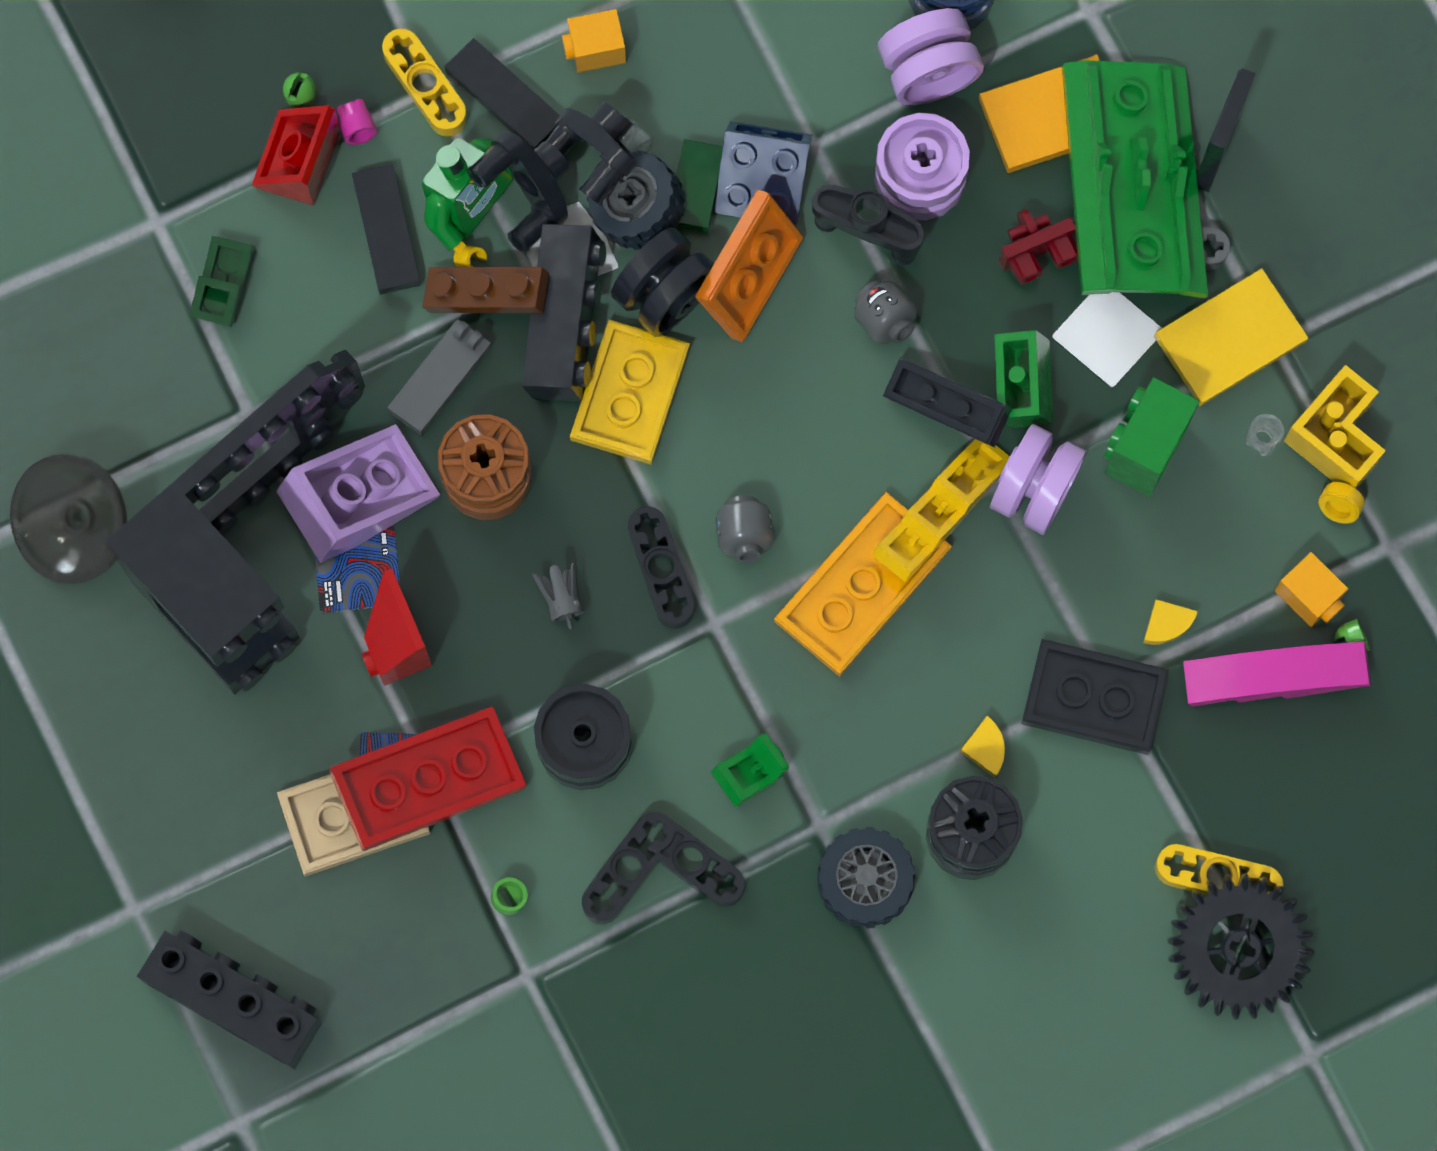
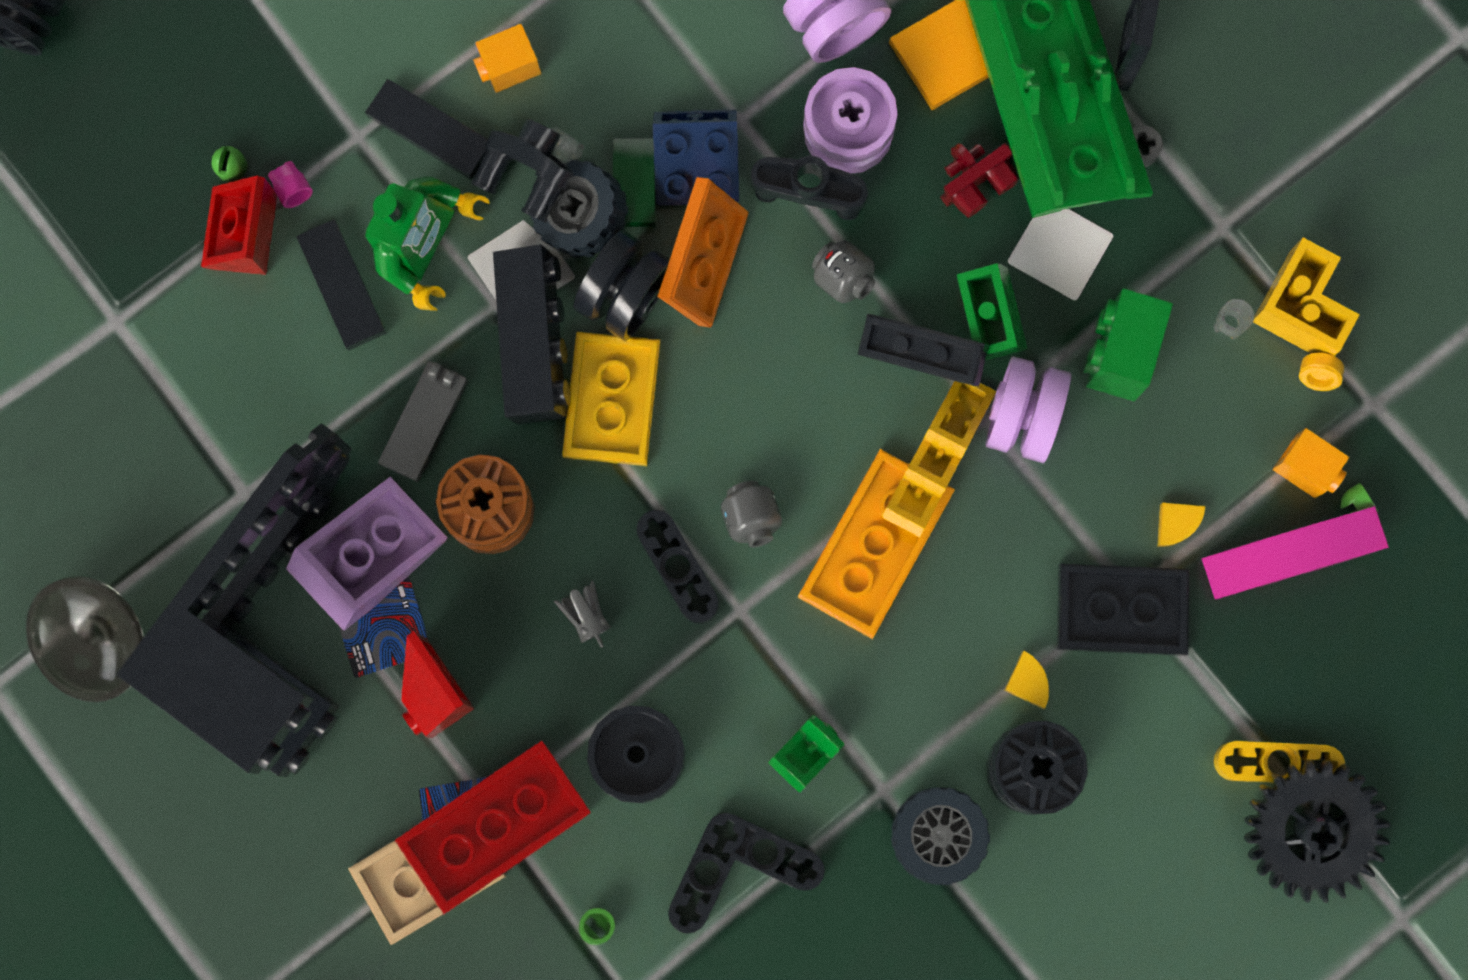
camera: 10 degrees left, 5 degrees up
dark green slope [189,236,256,327] -> none
yellow beam [382,29,467,137] -> none
reddish brown plate [422,267,549,313] -> none
black connector [467,130,569,253] -> none
yellow tile [1154,268,1309,406] -> none

